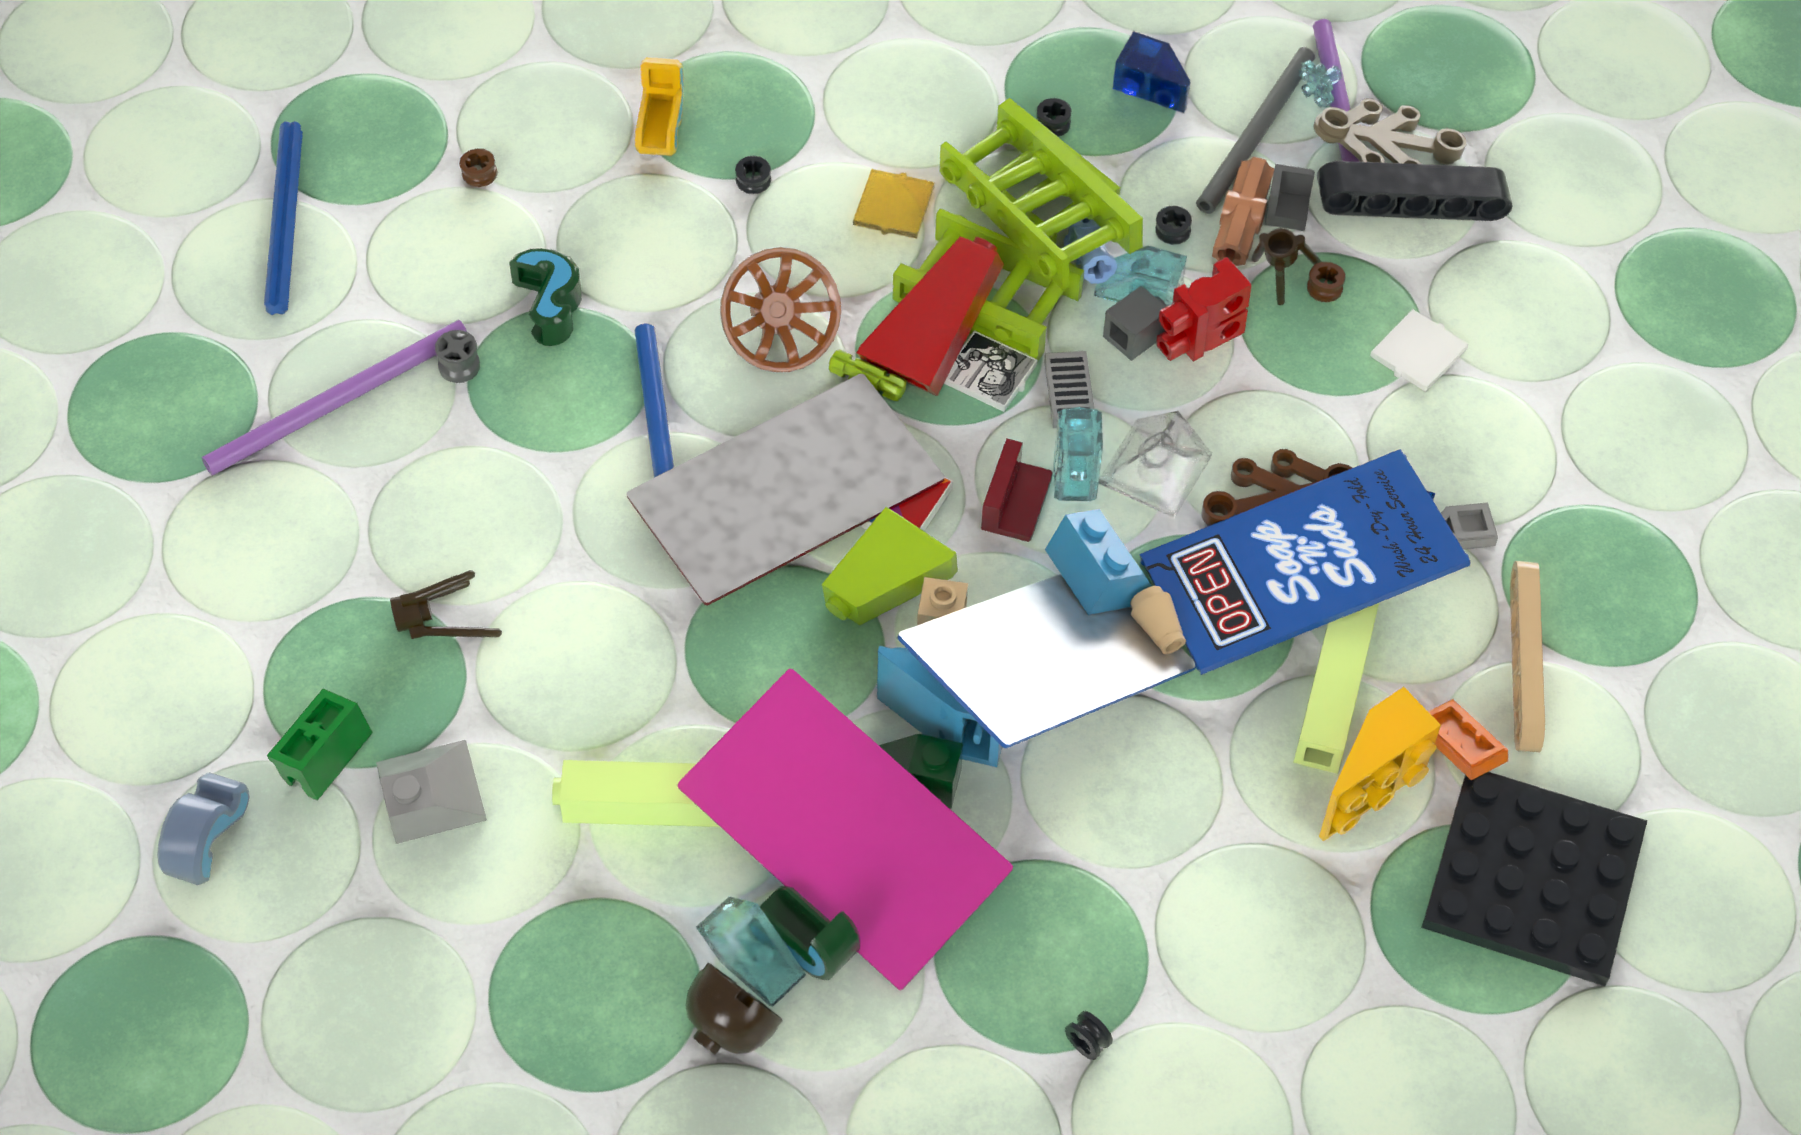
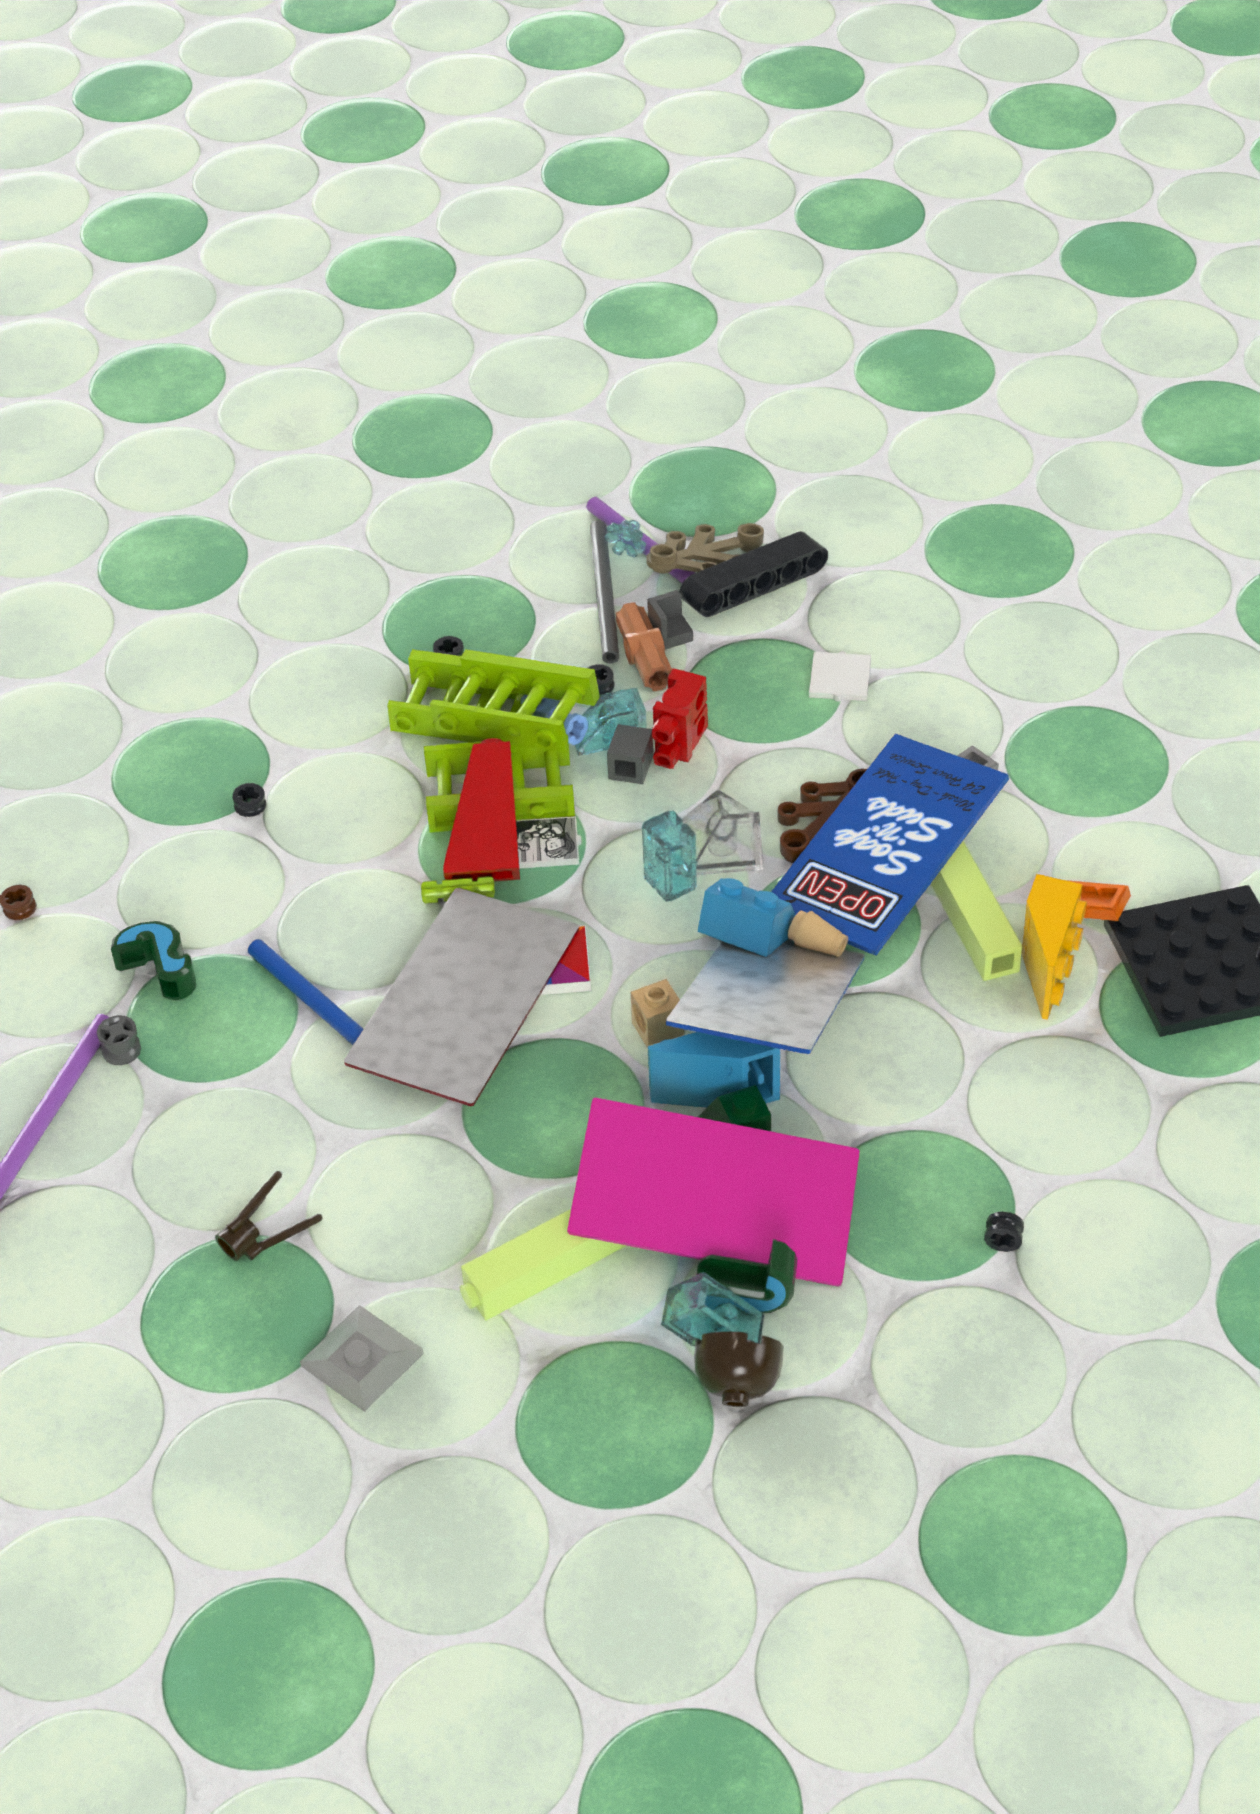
camera: 30 degrees left, 10 degrees down
sand blue animal [157,772,250,885] -> none
green hinge [267,688,373,801] -> none
yellow animal [635,57,684,156] -> none
dark orange wheel [720,247,841,372] -> none
lime slope [822,507,958,625] -> none
clear yellow piece [853,169,935,239] -> none
dark red panel [981,438,1053,542] -> none
tile [1044,351,1096,428] -> none
clear blue slope [1113,31,1191,113] -> none
dark brown plant [1251,228,1322,305] -> none
reddish brown bush [1307,262,1346,302] -> none
tan beam [1510,561,1545,752] -> none

